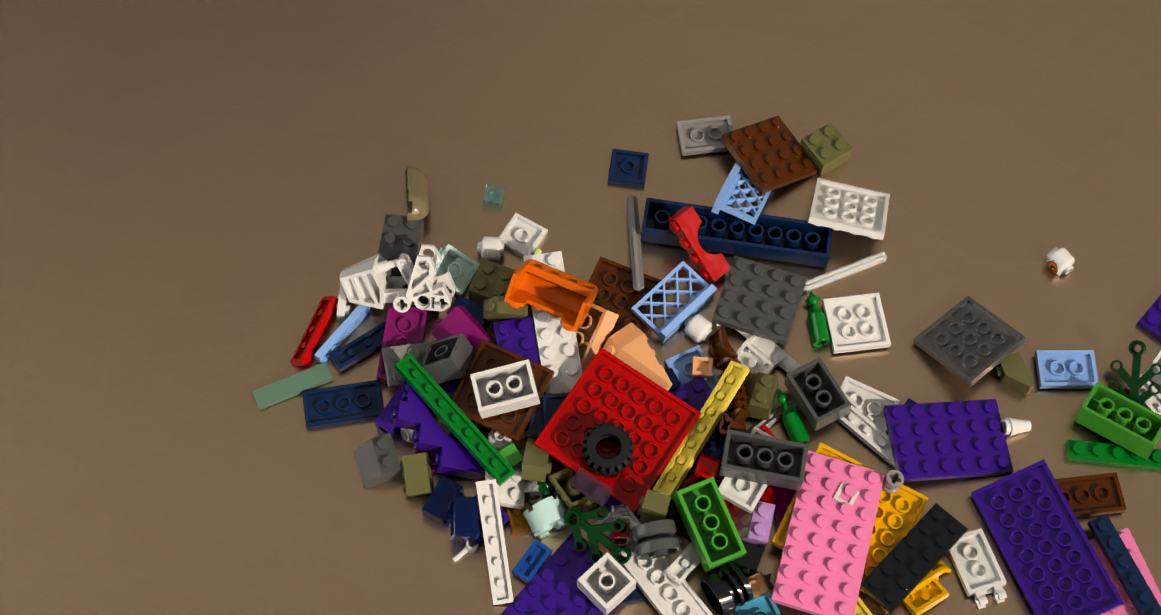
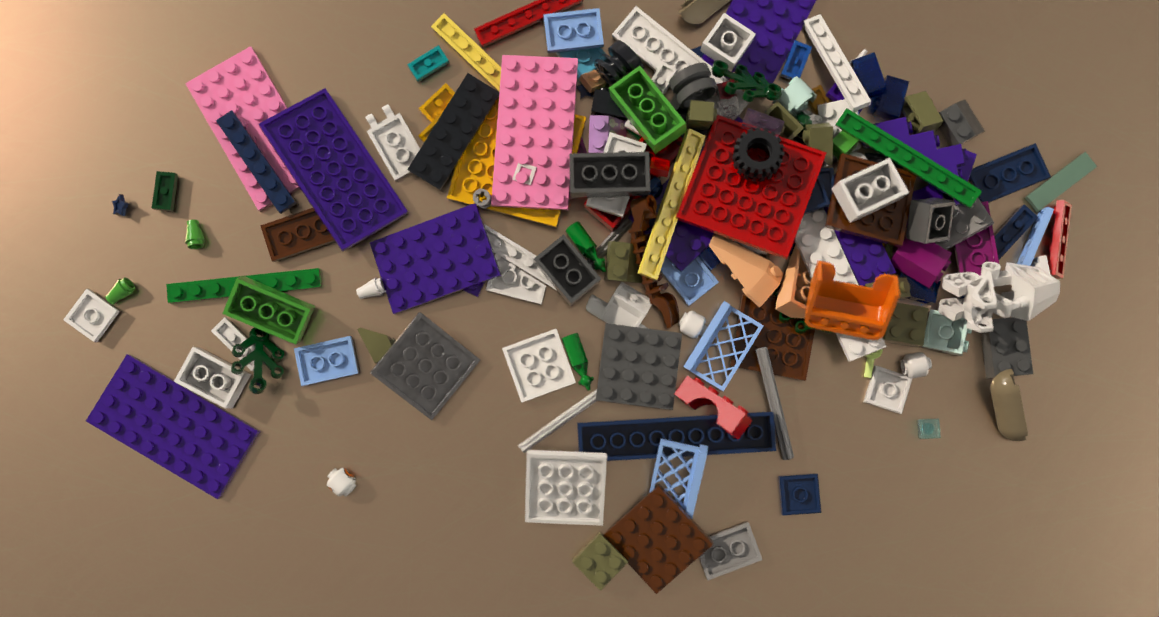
camera: 170 degrees right, 20 degrees up
light nougat plate [692,356,713,379] -> none

